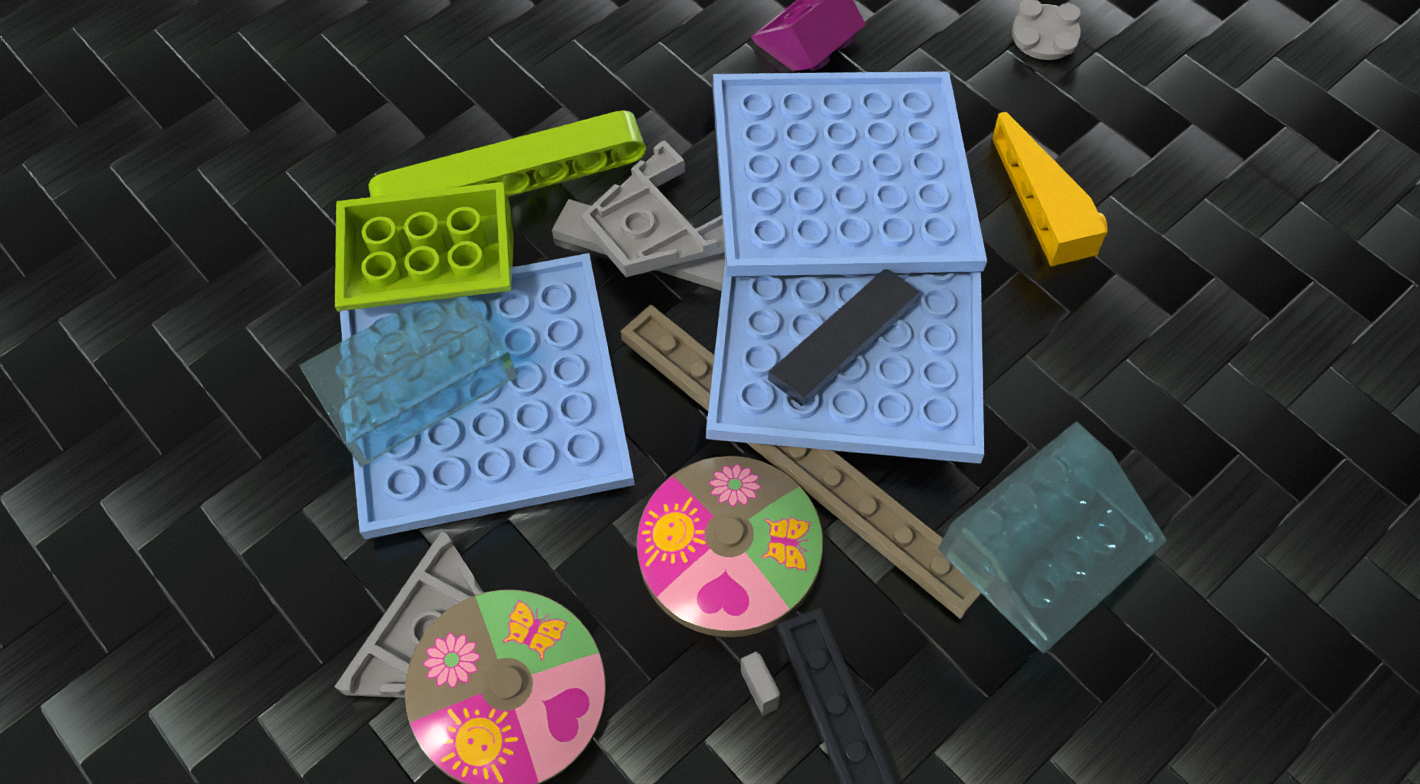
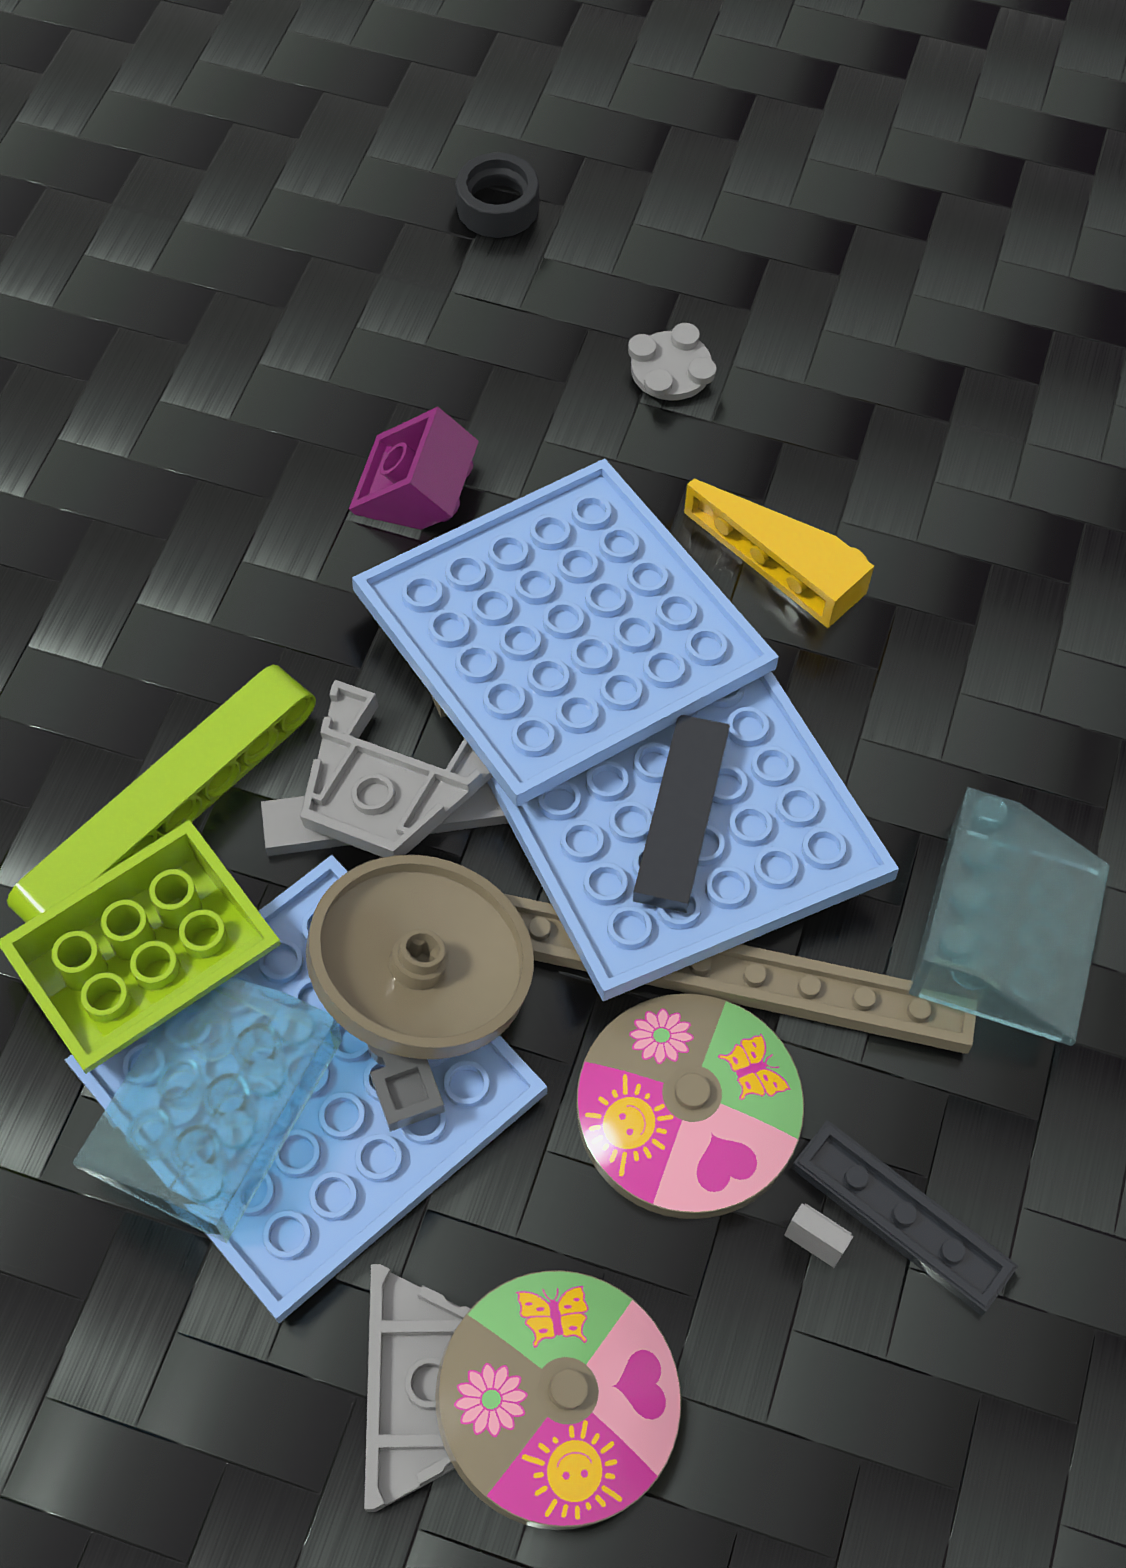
camera: 35 degrees left, 0 degrees up
none -> dark tan dish [306,855,534,1059]
none -> dark grey plate [367,1044,445,1132]

